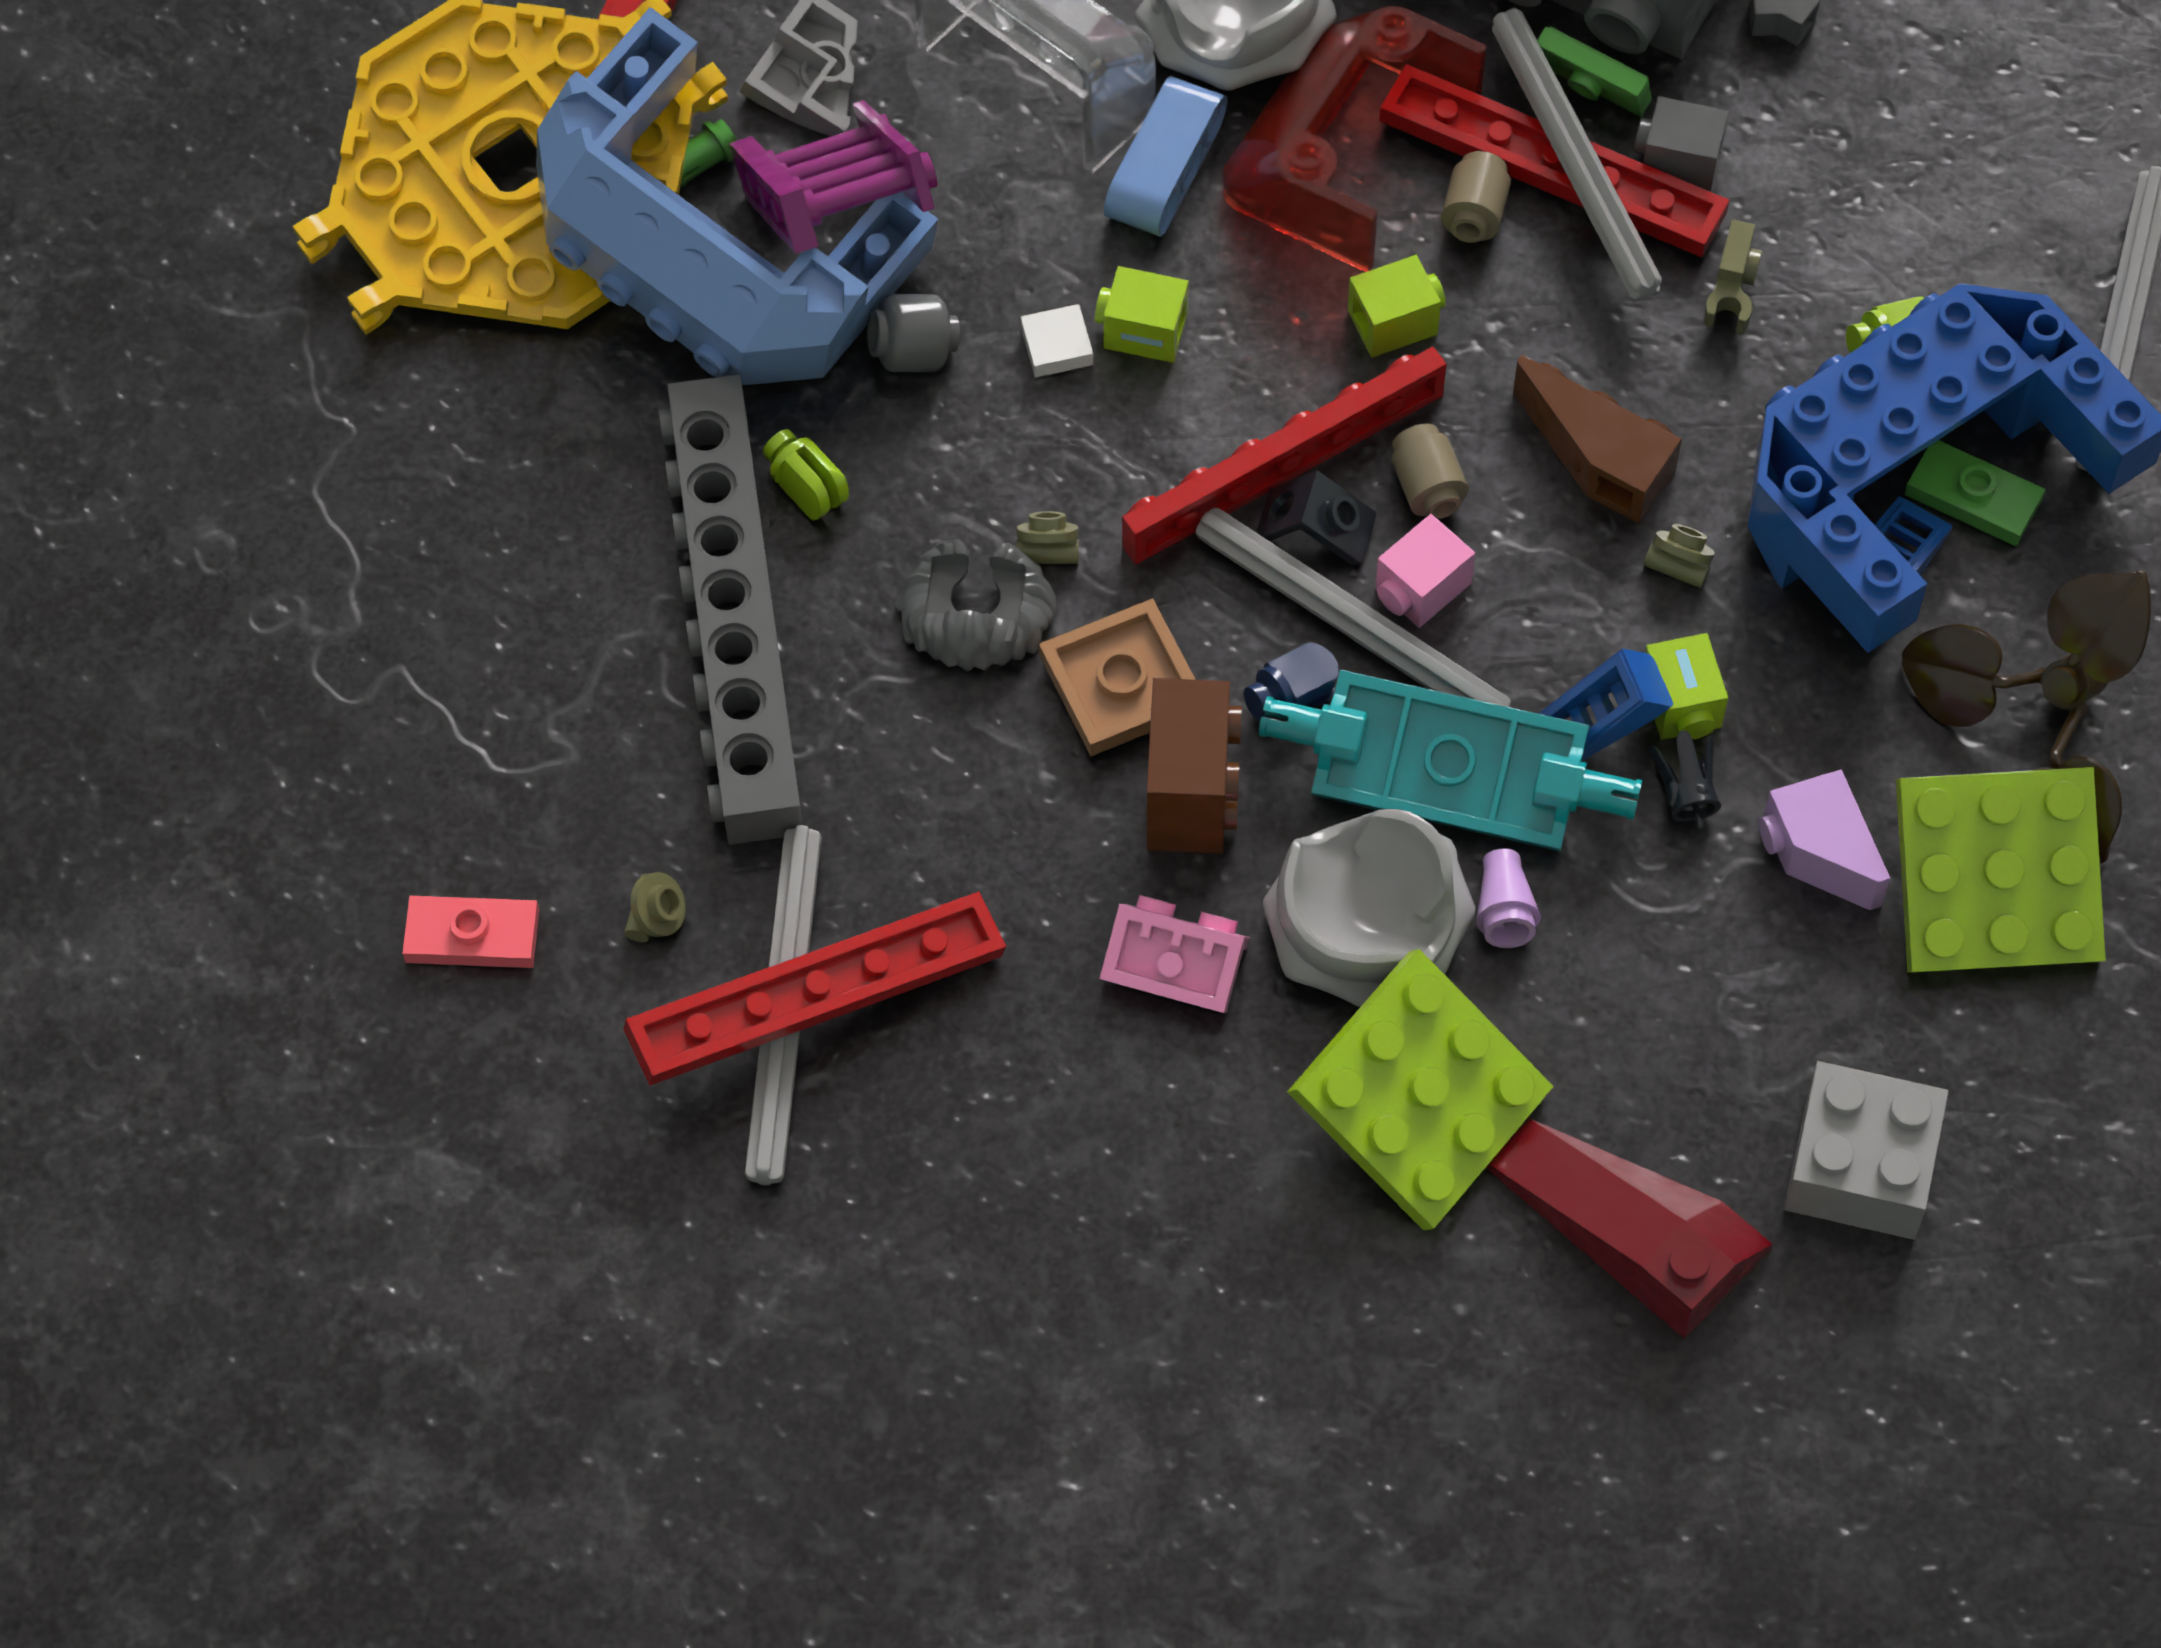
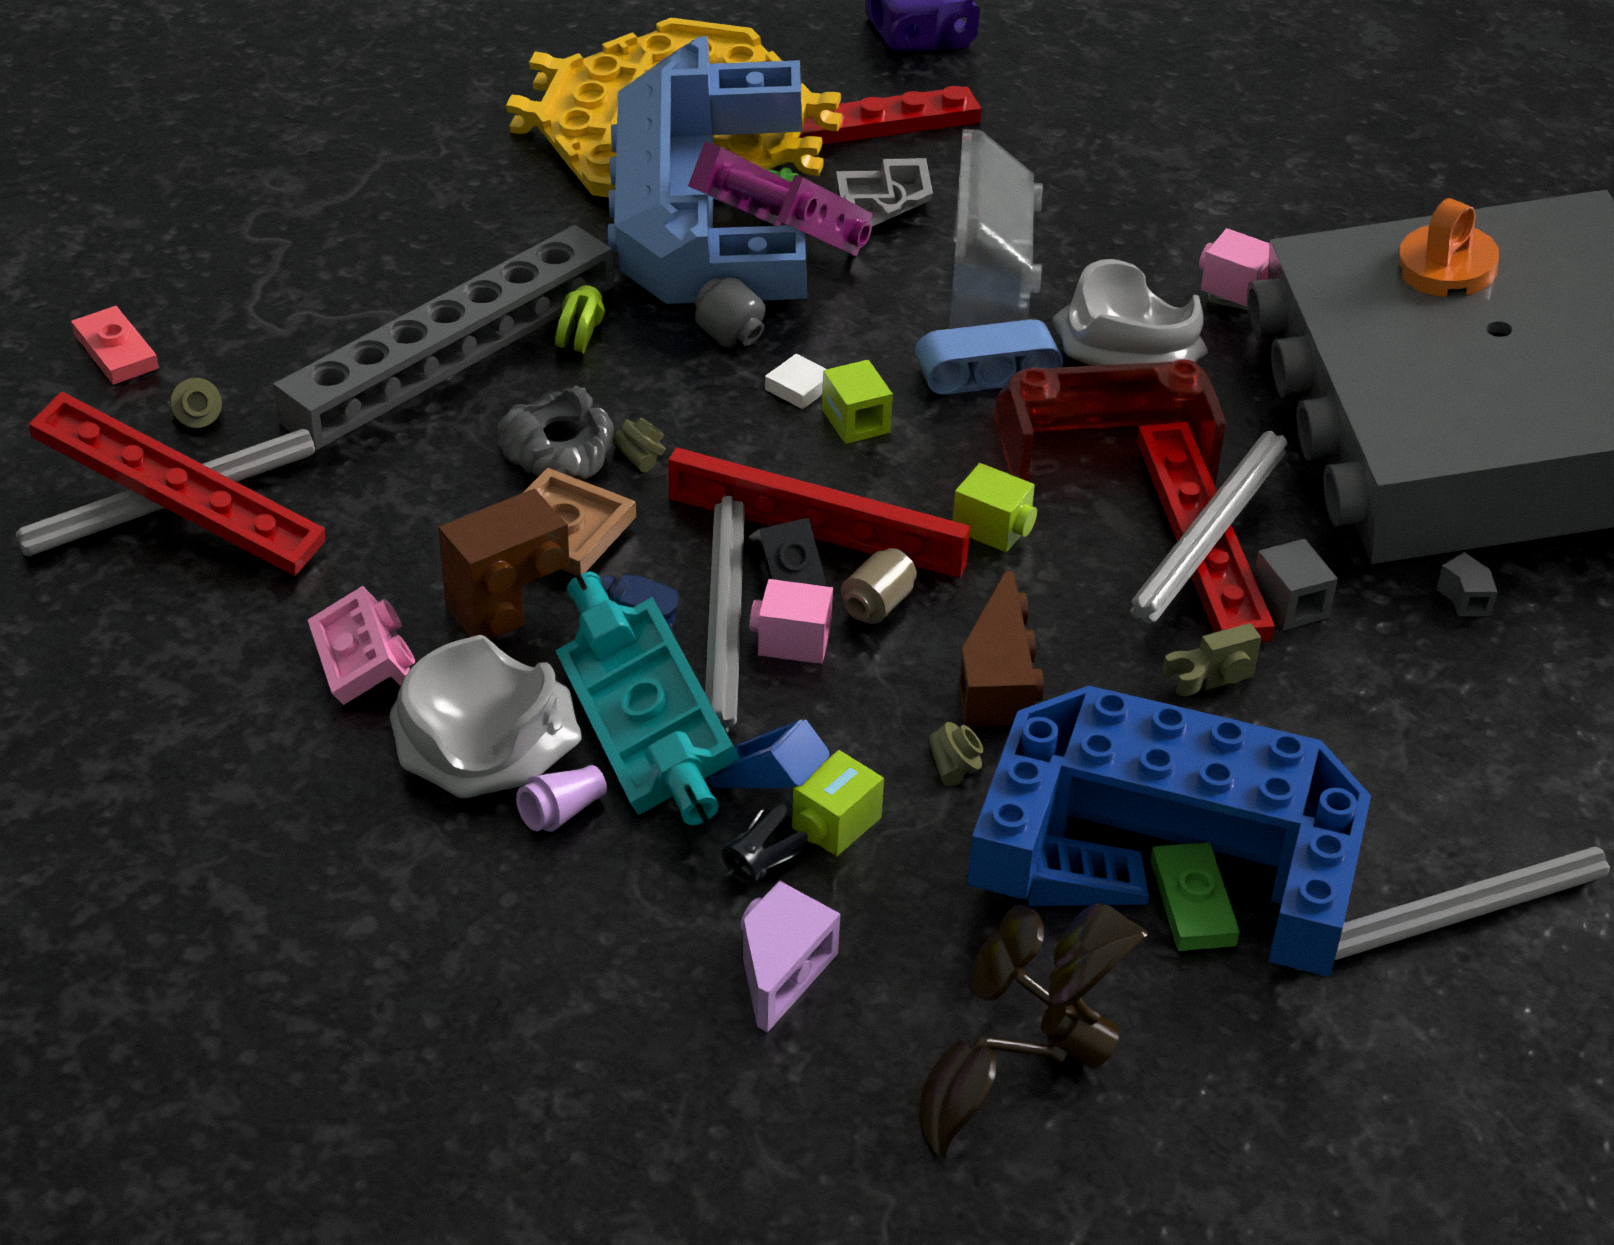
camera: 50 degrees right, 20 degrees down
lime plate [1287,949,1554,1230] -> none
dark tan brick [1441,151,1511,243] -> none
dark red wedge [1485,1119,1773,1338] -> none
bright green plate [1537,27,1652,117] -> none
light grey brick [1784,1061,1949,1240] -> none
lime plate [1896,767,2106,972] -> none

